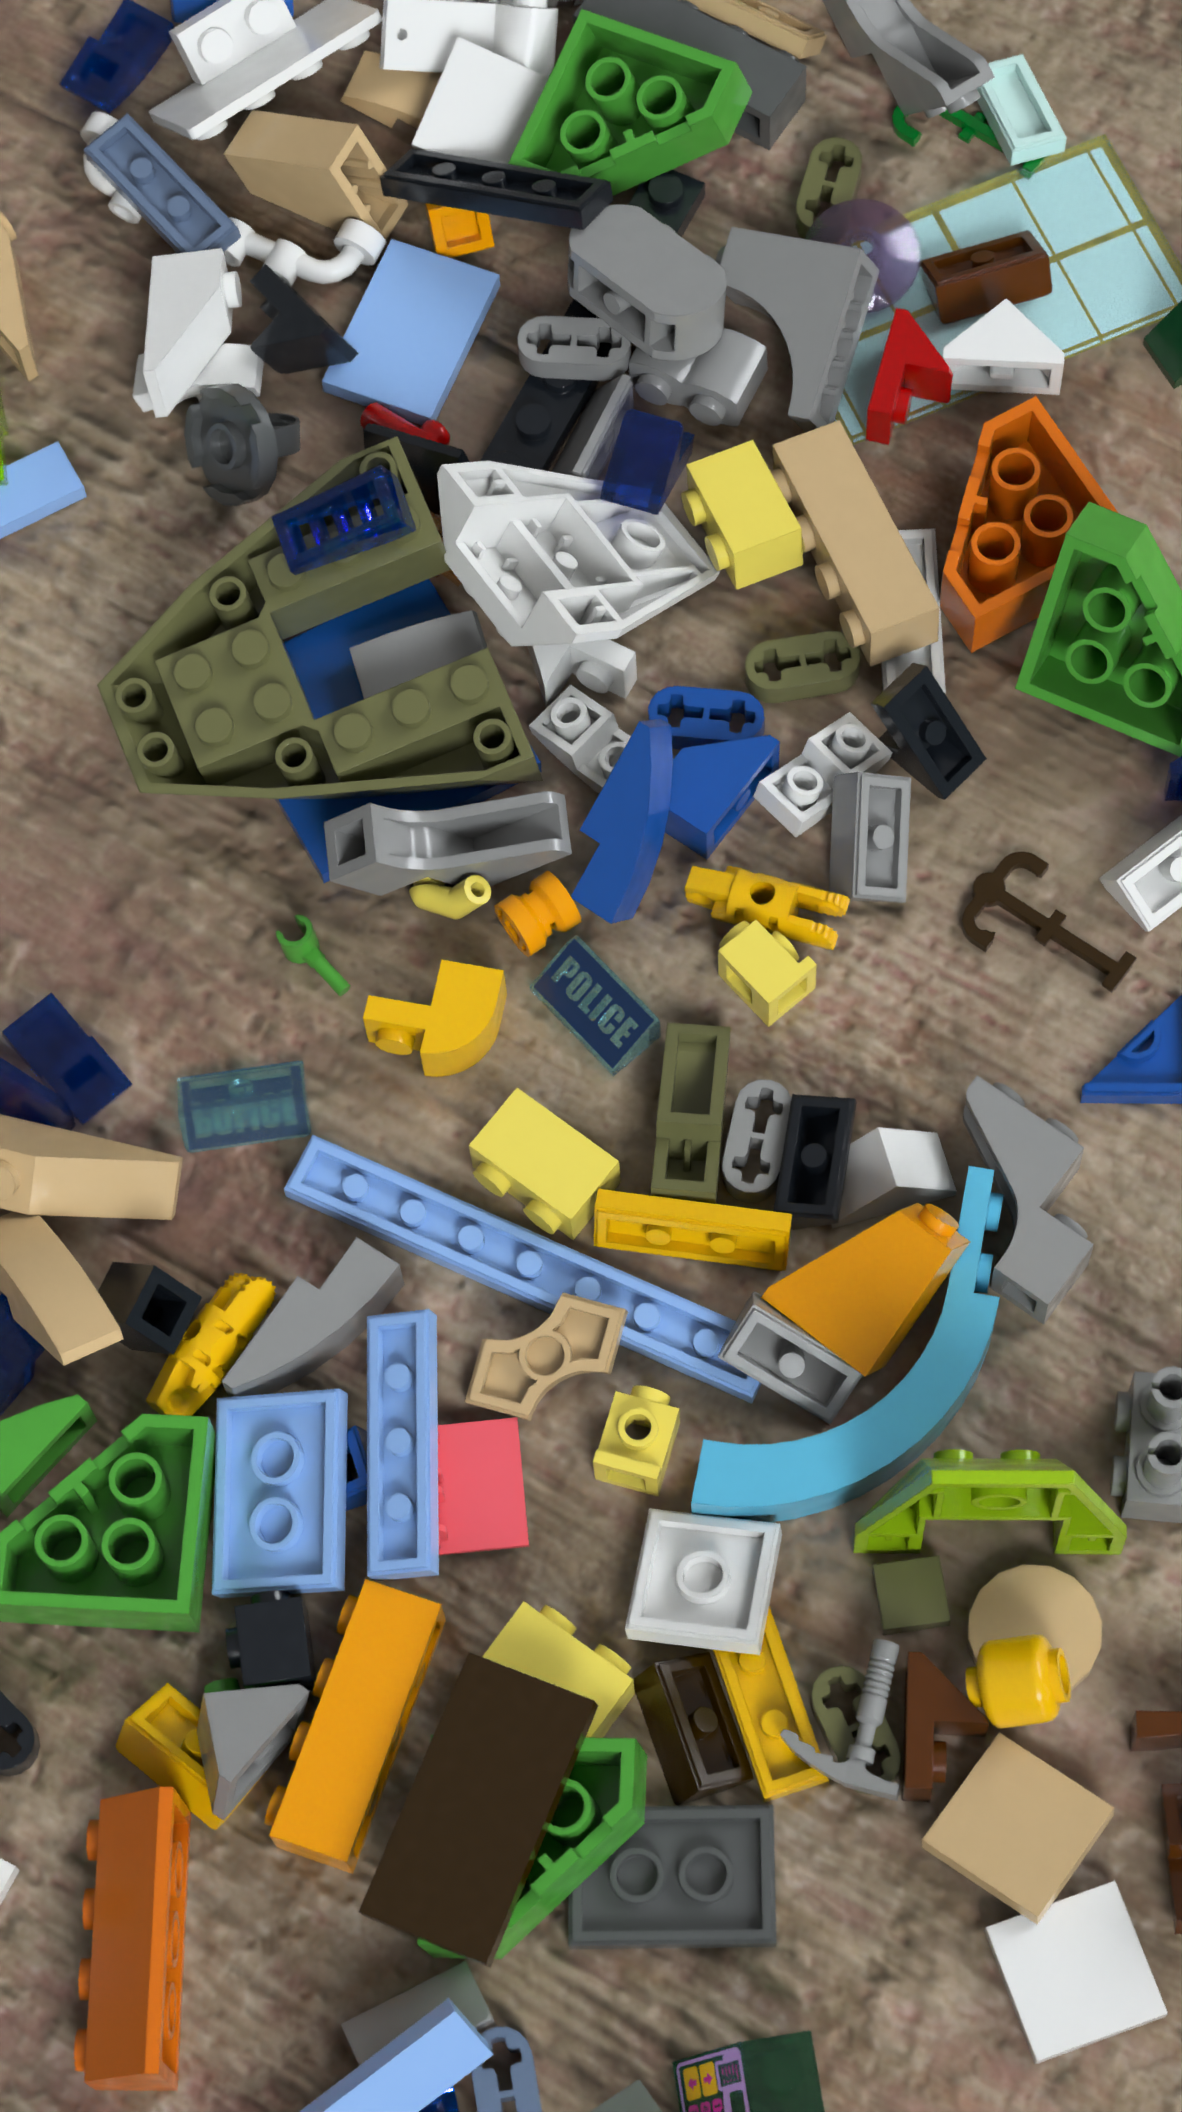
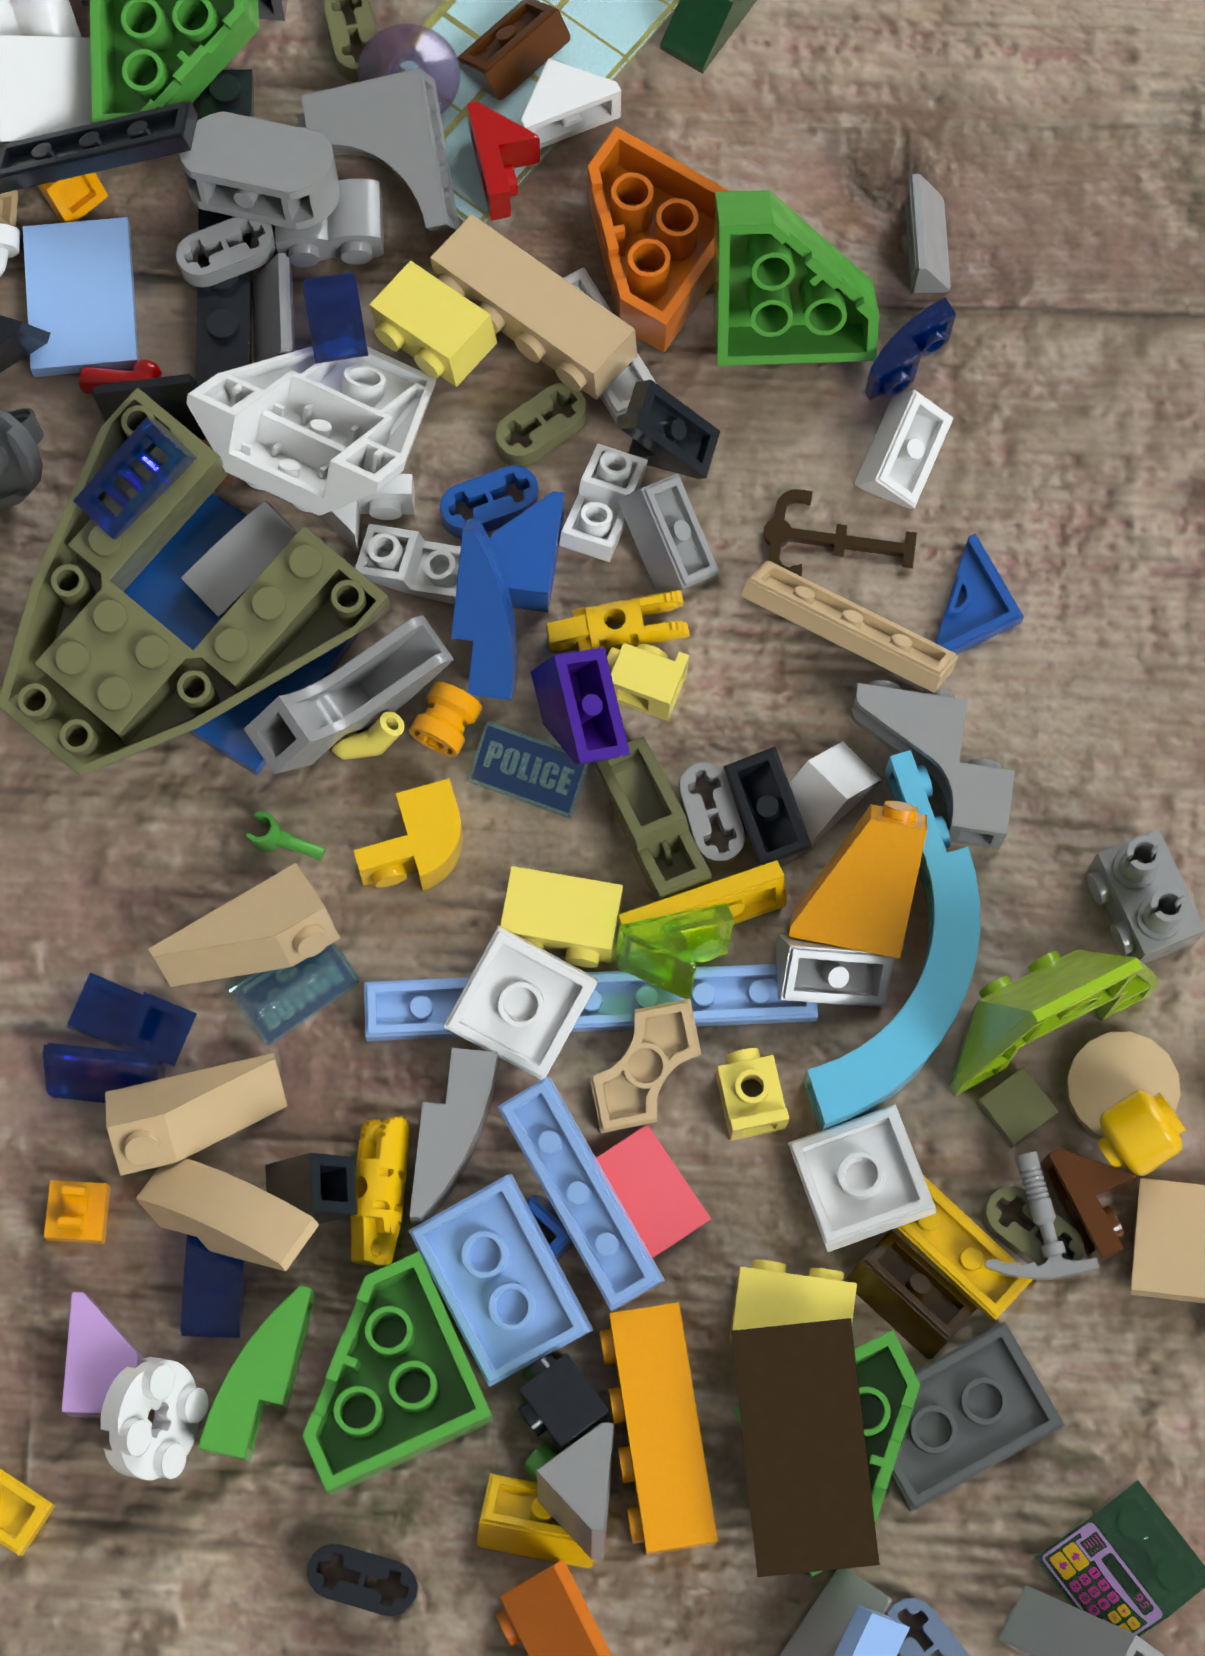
camera: 35 degrees left, 5 degrees up
none -> tan slope [148,863,340,987]
none -> white tile [443,925,598,1080]
none -> dark purple slope [531,647,630,766]
none -> clear neon green slope [615,903,734,999]
none -> tan tile [741,561,959,693]

